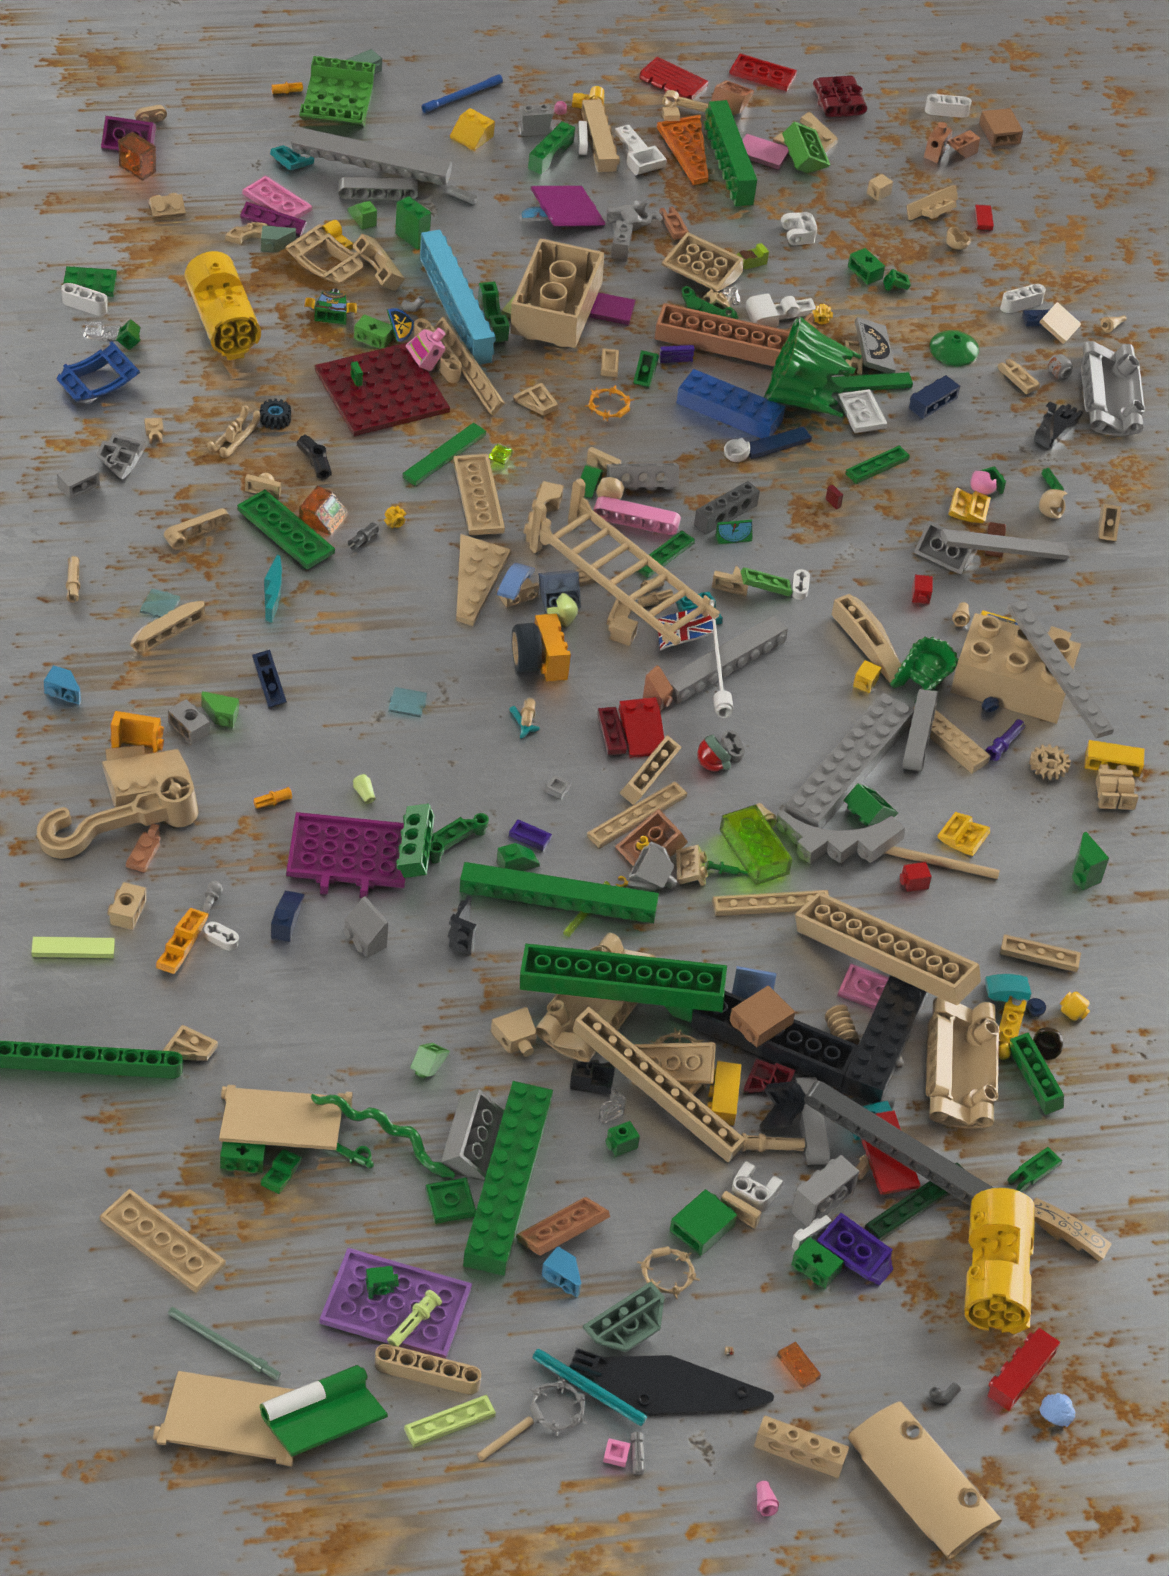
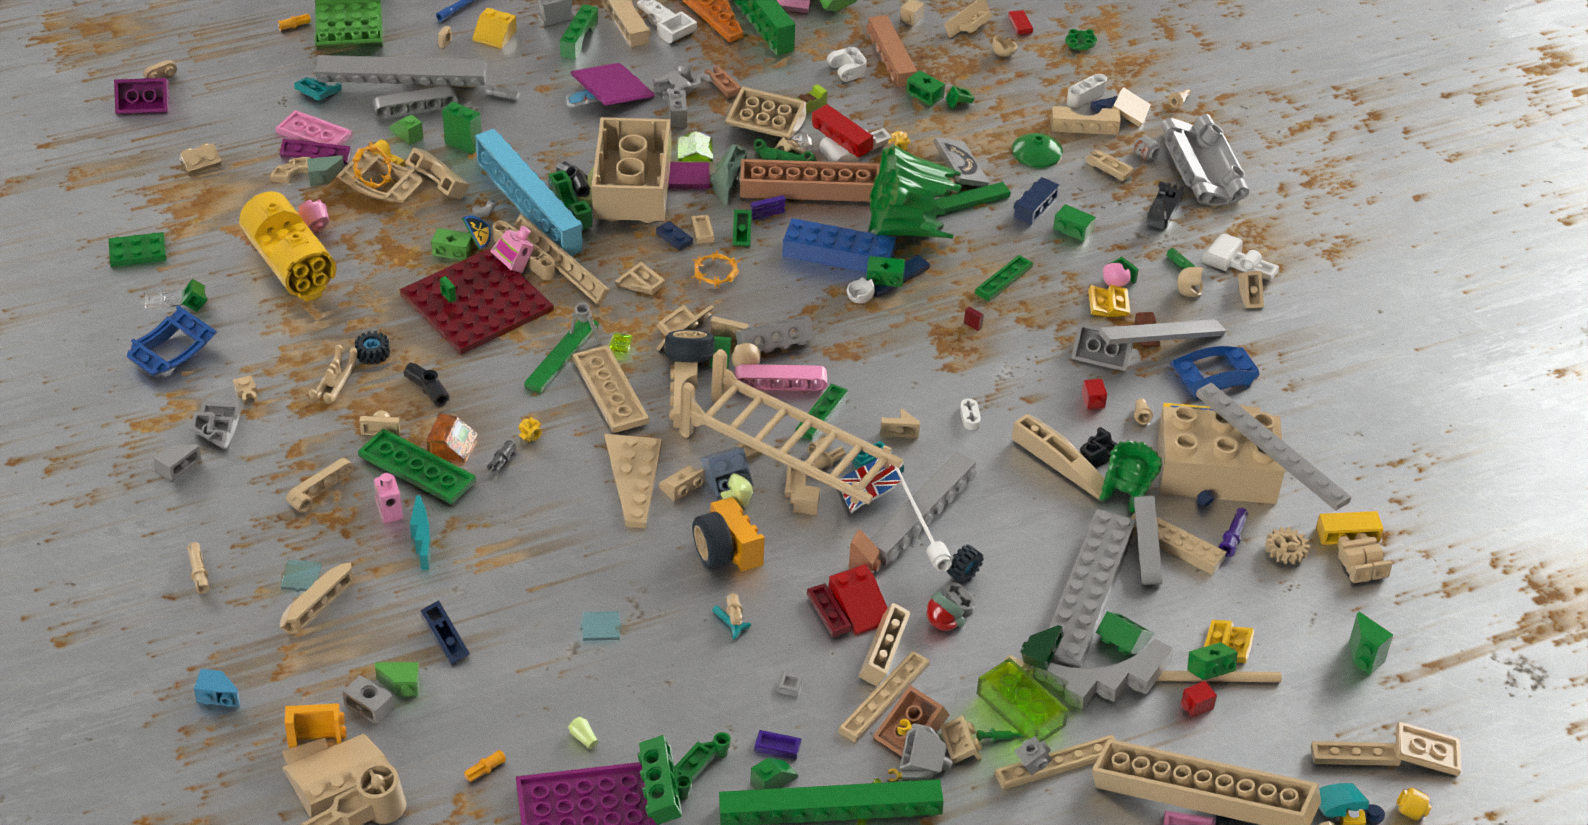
camera: 10 degrees left, 5 degrees down
white beam [61,283,108,316] -> none
clear orange brick [118,132,156,181] -> none
torso [304,288,357,325] -> none
medium blue slope [497,562,535,600] -> none
white beam [578,121,588,155] -> none
dark grey brick [694,481,760,535] -> none
slope [715,519,753,544] -> none
bright green tile [740,567,793,597] -> none
white plate [837,389,887,433] -> none
yellow brick [853,660,881,693] -> none
none -> bright pink cone [298,199,329,234]
none -> light orange piece [352,141,394,189]
none -> bright pink torso [374,473,403,523]
none -> tan tile [438,25,452,49]
none -> black piece [556,161,591,198]
none -> light grey plant [570,302,601,344]
none -> dark blue plate [656,221,693,251]
none -> tan bracket [656,304,714,351]
none -> black wheel [665,330,715,363]
none -> clear neon green slope [678,131,713,162]
none -> sand green wedge [710,144,747,205]
none -> red brick [812,104,873,158]
none -> nougat brick [866,15,917,87]
none -> green brick [866,256,905,287]
none -> black bush [947,544,984,584]
none -> light grey brick [1014,736,1052,776]
none -> dark green slope [1020,625,1064,671]
none -> tan arch [1050,106,1121,135]
none -> green brick [1053,204,1096,241]
none -> green dish [1065,29,1097,50]
none -> black slope [1080,427,1118,468]
none -> blue wedge [1170,346,1260,401]
none -> green brick [1187,642,1238,680]
none -> white plate [1202,234,1279,281]
none -> tan tile [1396,722,1461,776]

